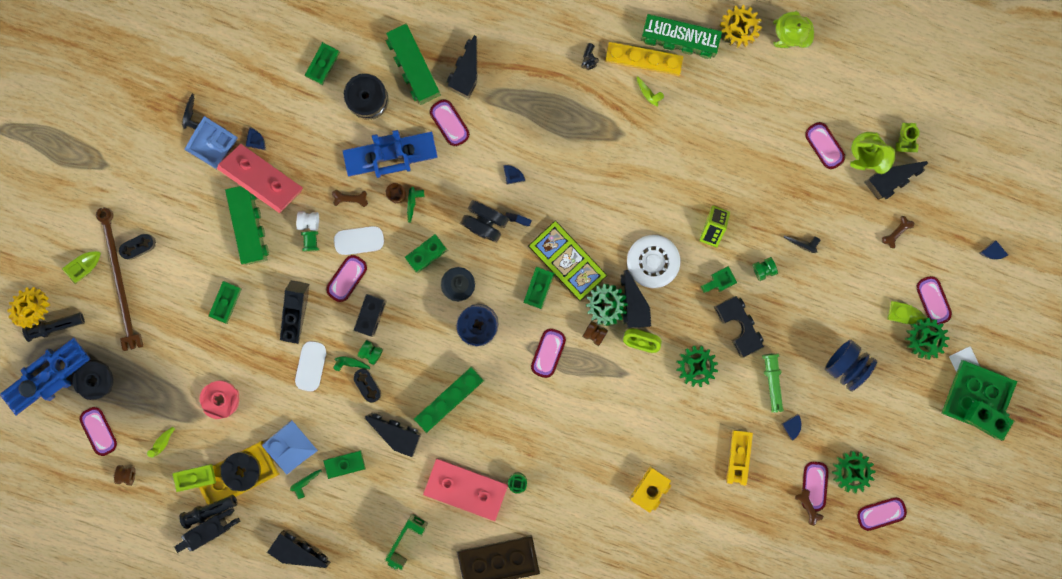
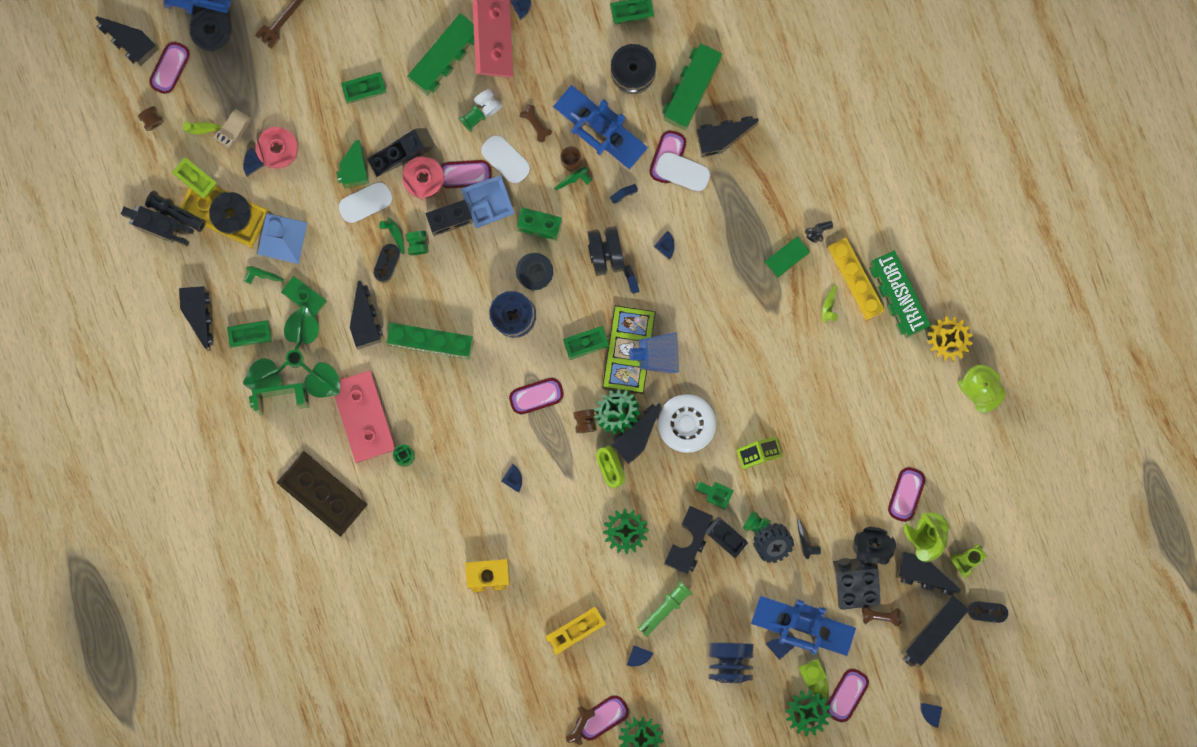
camera: 55 degrees right, 5 degrees down
none -> black slope [95,16,159,66]
none -> tan leg [213,109,251,152]
none -> green plate [227,320,272,348]
none -> dark blue tile [243,148,264,177]
none -> green plant [243,306,340,398]
none -> green slope [336,140,369,189]
none -> coral plate [402,157,444,199]
none -> medium blue plate [461,175,515,229]
none -> dark blue tile [501,464,522,493]
none -> dark blue tile [610,184,639,204]
none -> blue torso [629,332,679,374]
none -> white sticker [656,153,710,191]
none -> black plate [705,517,748,559]
none -> blue piece [751,596,856,656]
none -> black wheel [753,523,794,563]
none -> green tile [764,236,810,279]
none -> dark blue tile [766,639,795,660]
none -> black bracket [833,558,881,610]
none -> black plate [853,527,896,565]
none -> black slope [901,596,969,667]
none -> black beam [967,601,1009,623]

